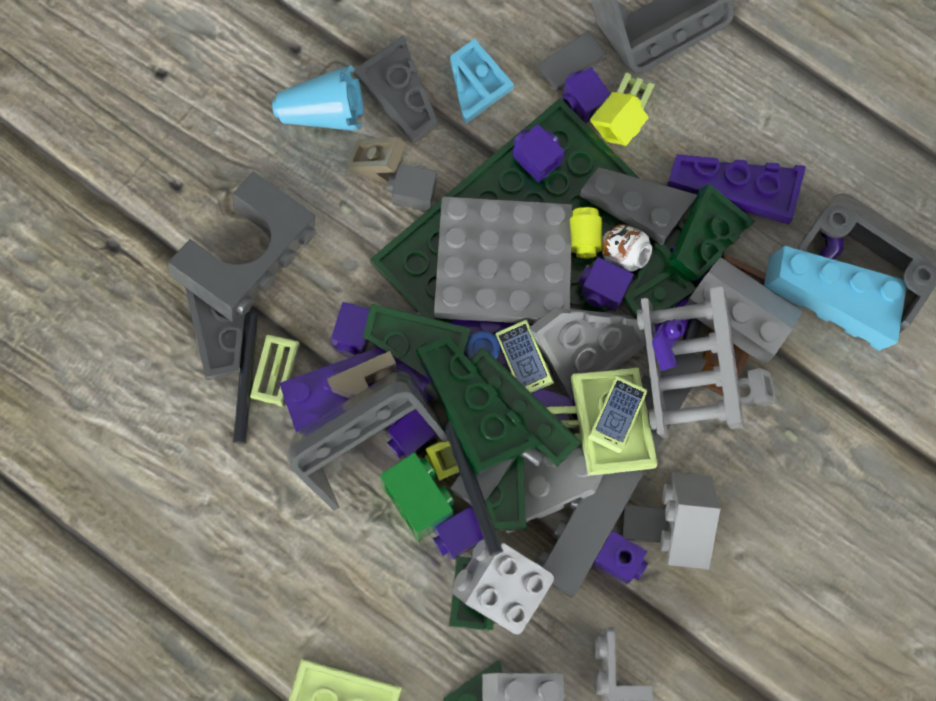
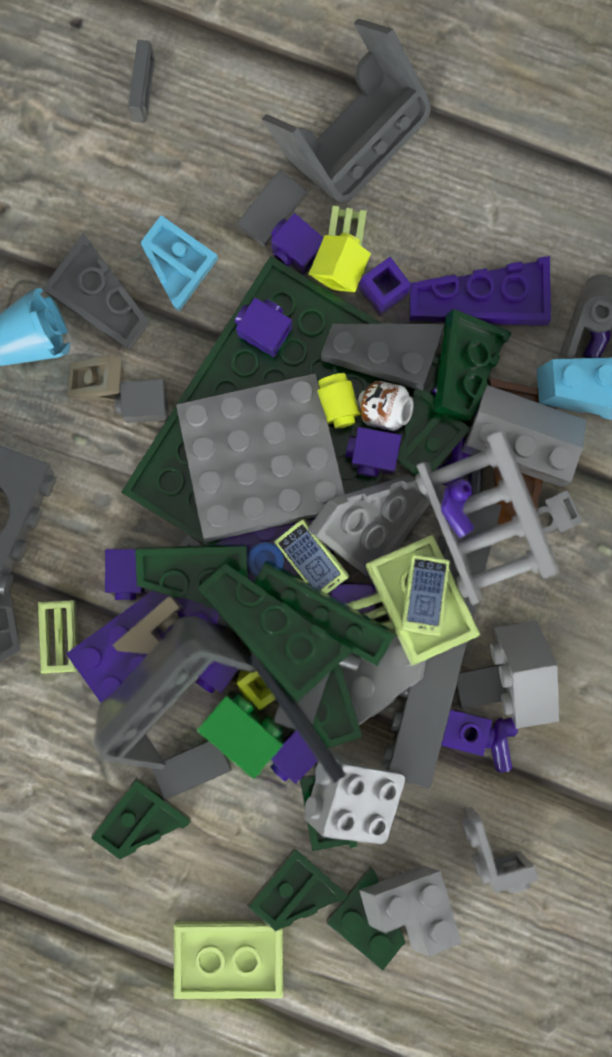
camera: 10 degrees left, 10 degrees up
black bar [233,312,258,444] -> none
none -> dark green wing [91,777,191,860]
none -> dark grey tile [152,741,232,800]
none -> dark green wing [247,848,348,931]
none -> dark purple brick [359,257,412,316]
none -> dark purple arm [491,717,518,772]

